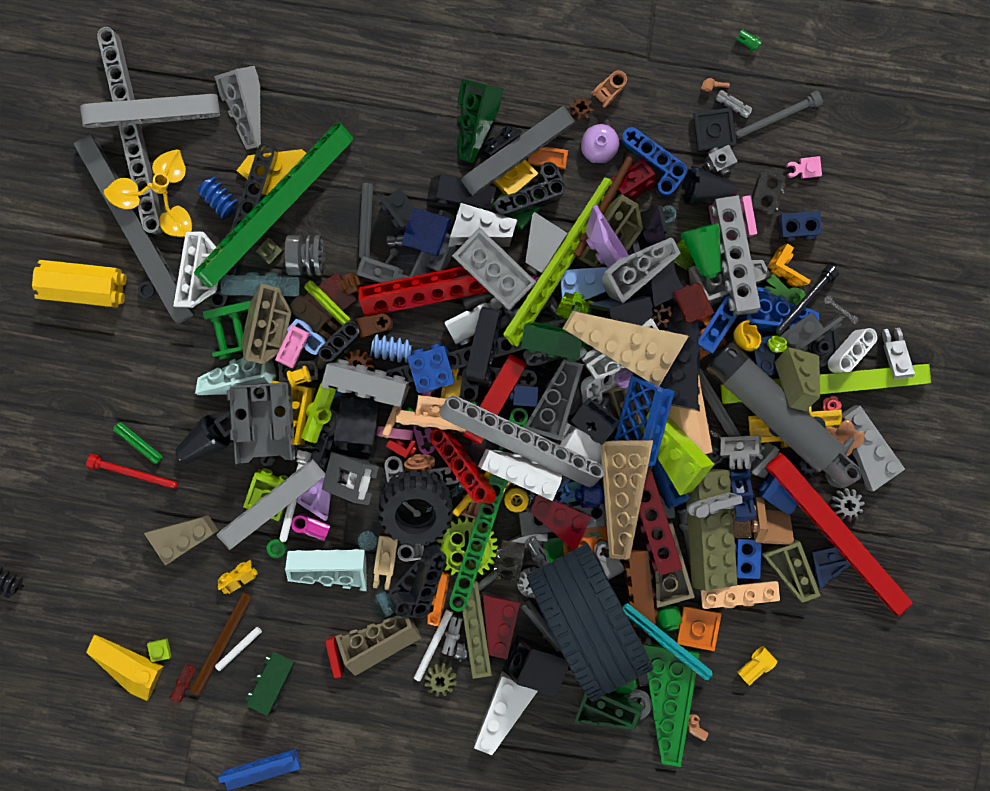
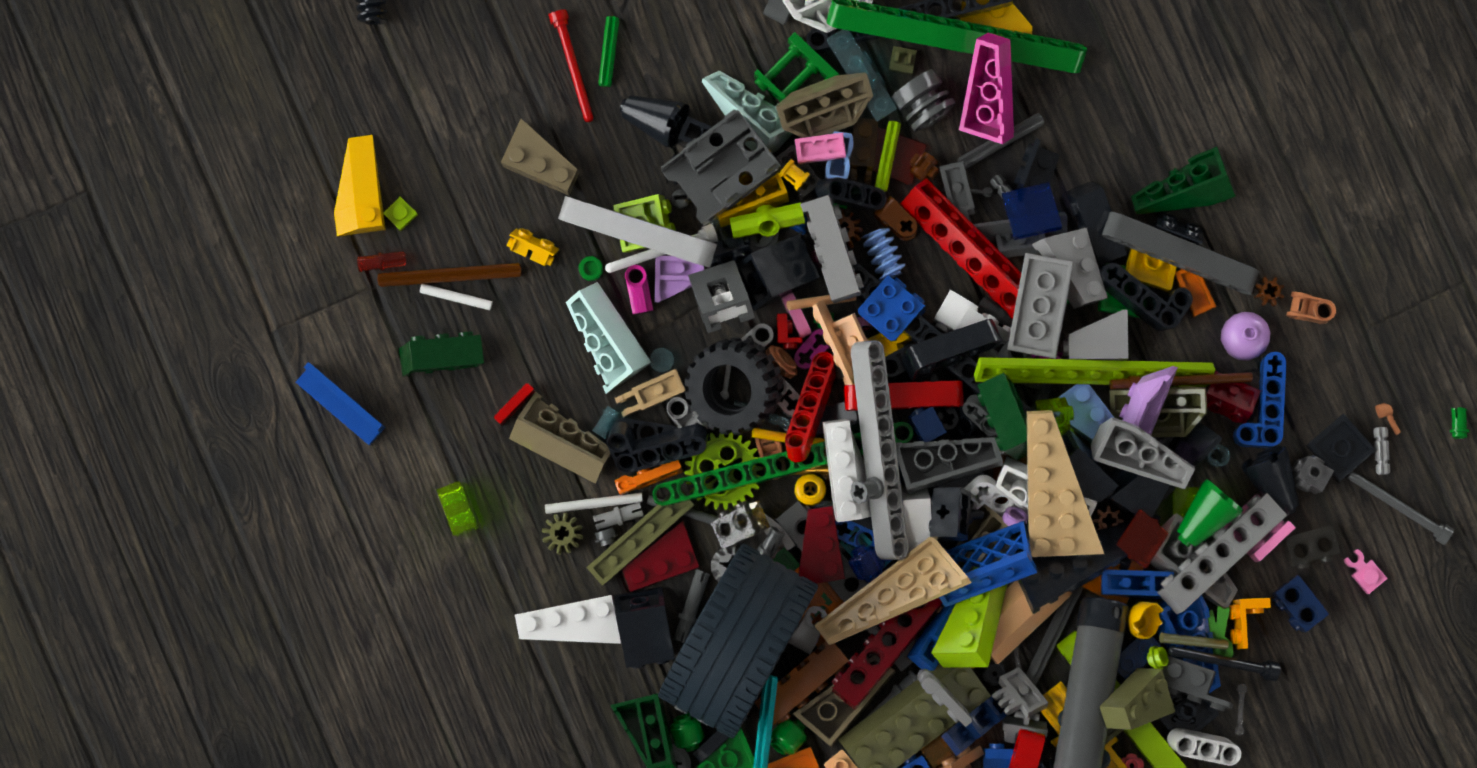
camera: 55 degrees right, 5 degrees down
none -> clear neon green brick [436,481,479,537]
none -> dark grey bush [850,477,883,503]
none -> dark pink wedge [959,33,1014,144]
none -> olive bar [1159,633,1229,650]

